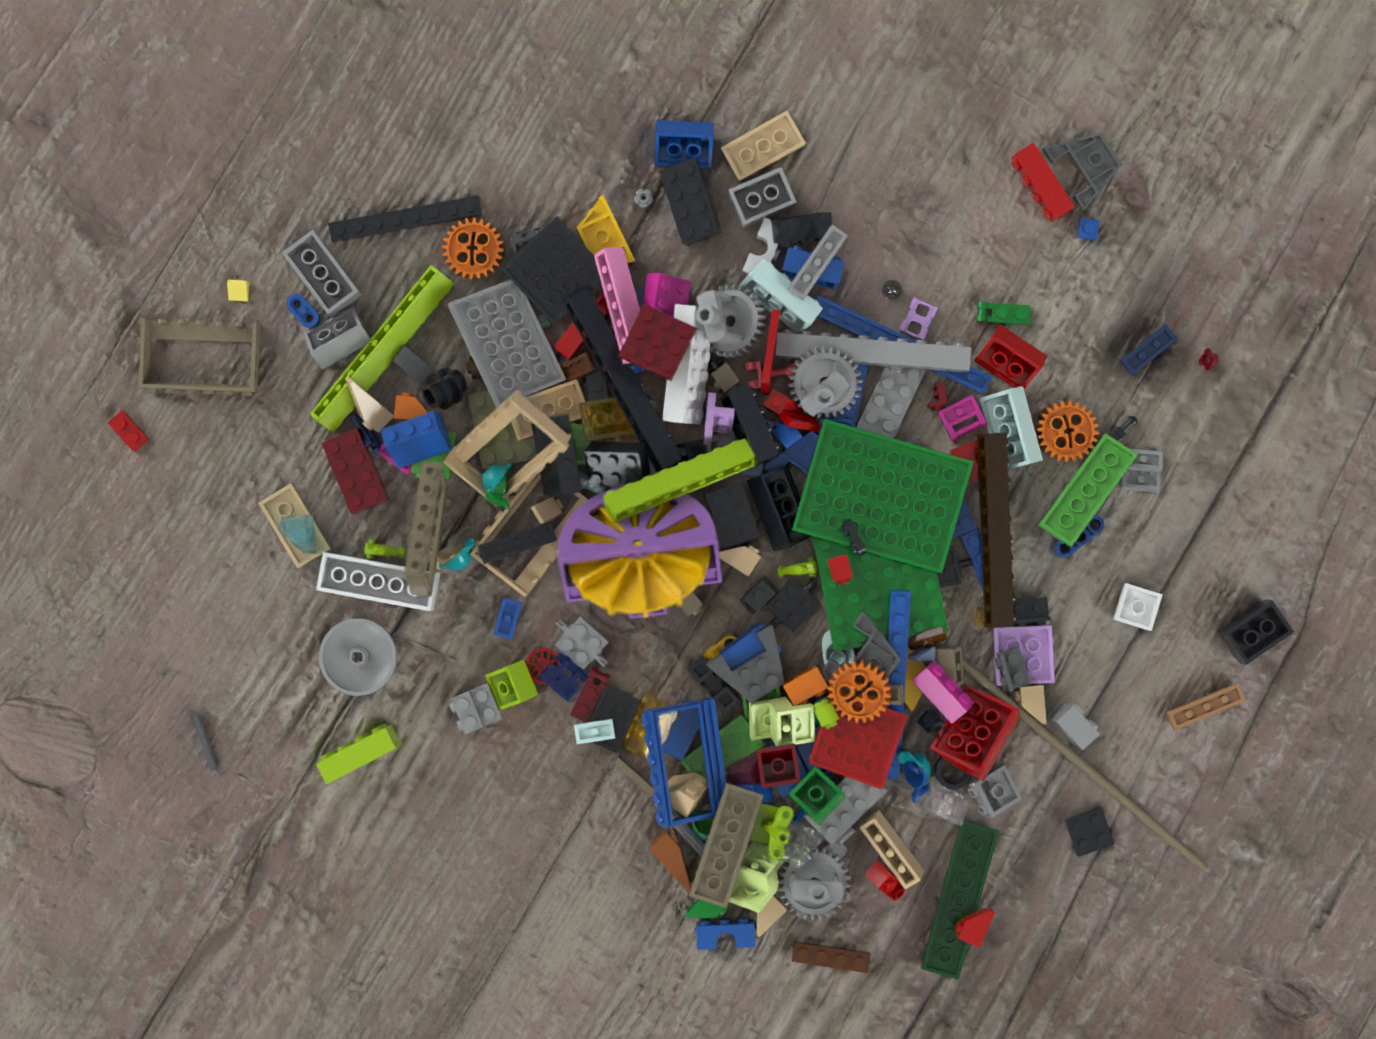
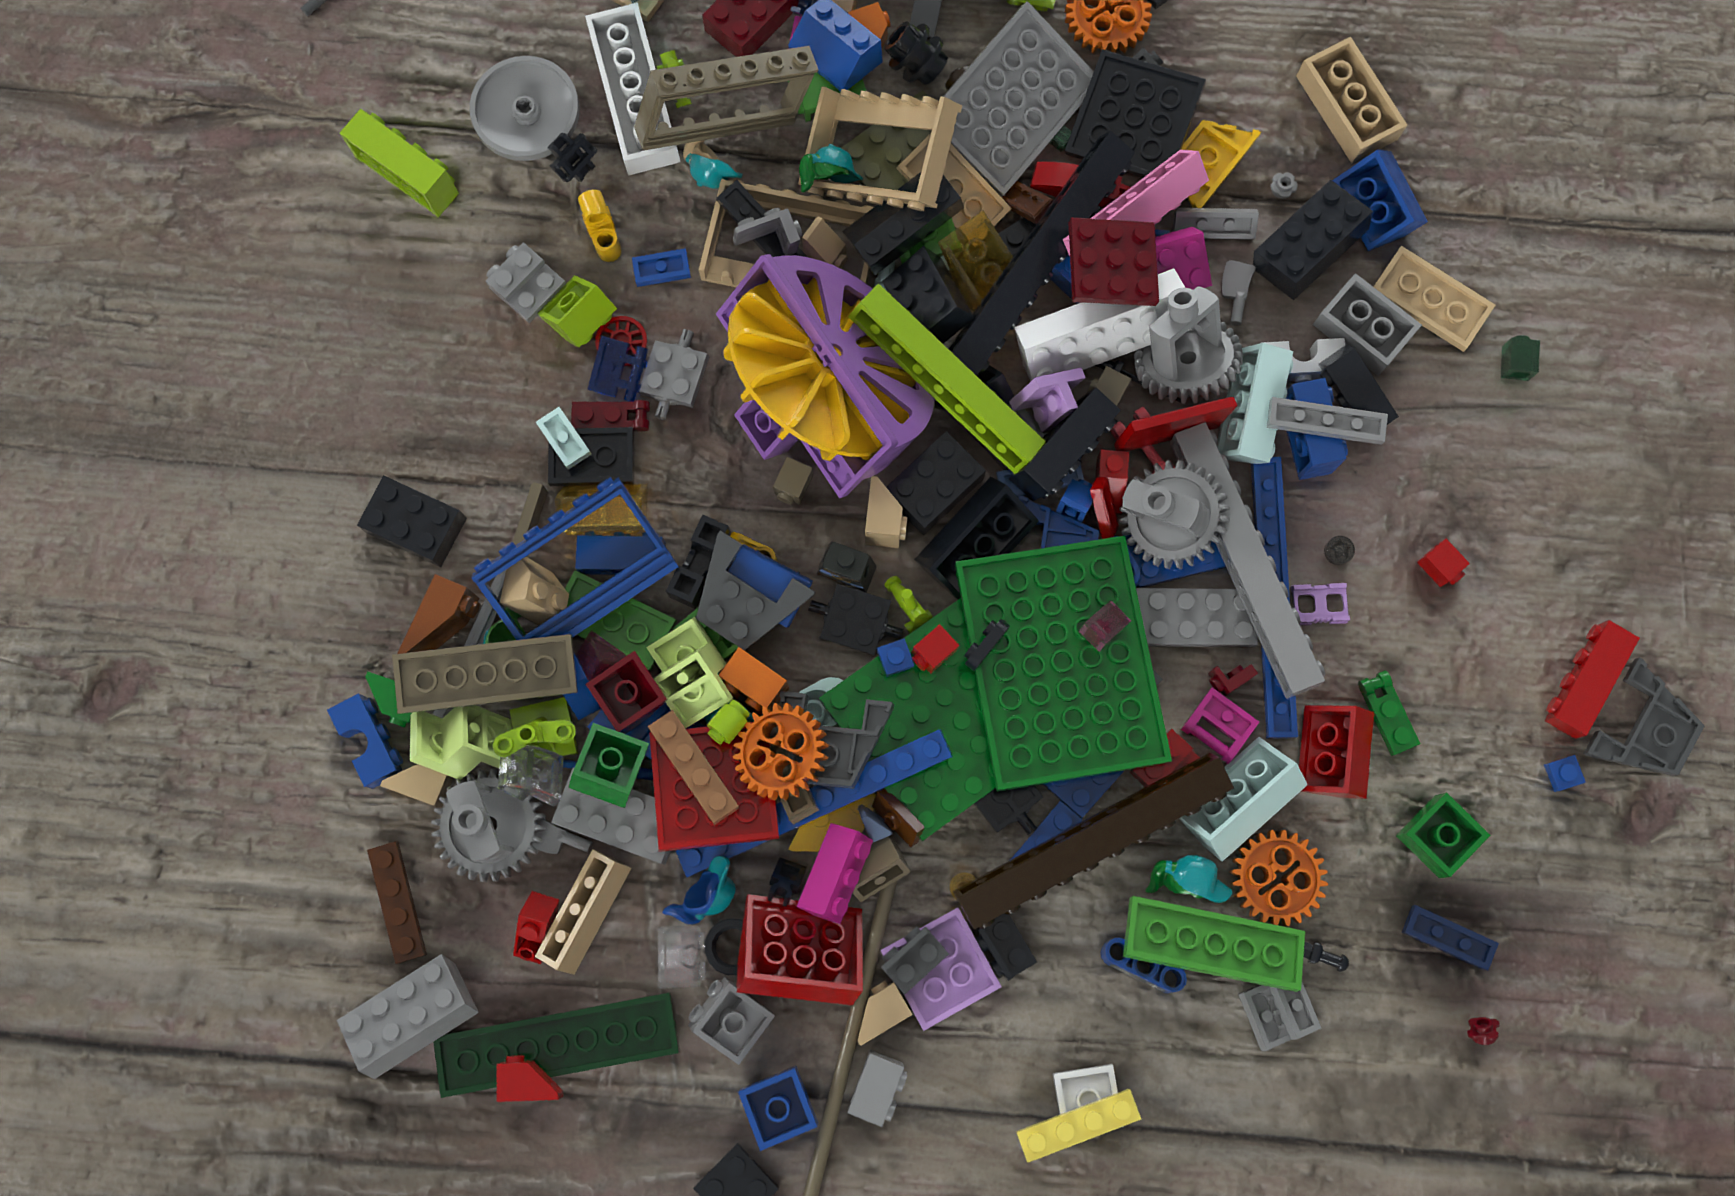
camera: 60 degrees right, 10 degrees down
none -> light grey brick [337,954,479,1079]
none -> black brick [357,475,467,567]
none -> black piece [547,133,598,182]
none -> yellow piece [578,190,622,262]
none -> medium nougat plate [648,710,739,825]
none -> light grey bracket [733,208,803,256]
none -> blue brick [738,1066,818,1151]
none -> blue plate [876,638,915,677]
none -> light yellow plate [1016,1089,1141,1163]
none -> clear pink slope [1079,601,1131,652]
none -> teal hair [1145,855,1233,903]
none -> light grey plate [1172,208,1259,239]
none -> light grey piece [1222,260,1256,325]
none -> tan brick [1296,37,1407,163]
none -> green brick [1396,792,1491,878]
none -> red brick [1417,538,1470,587]
none -> clear green brick [1500,335,1540,381]

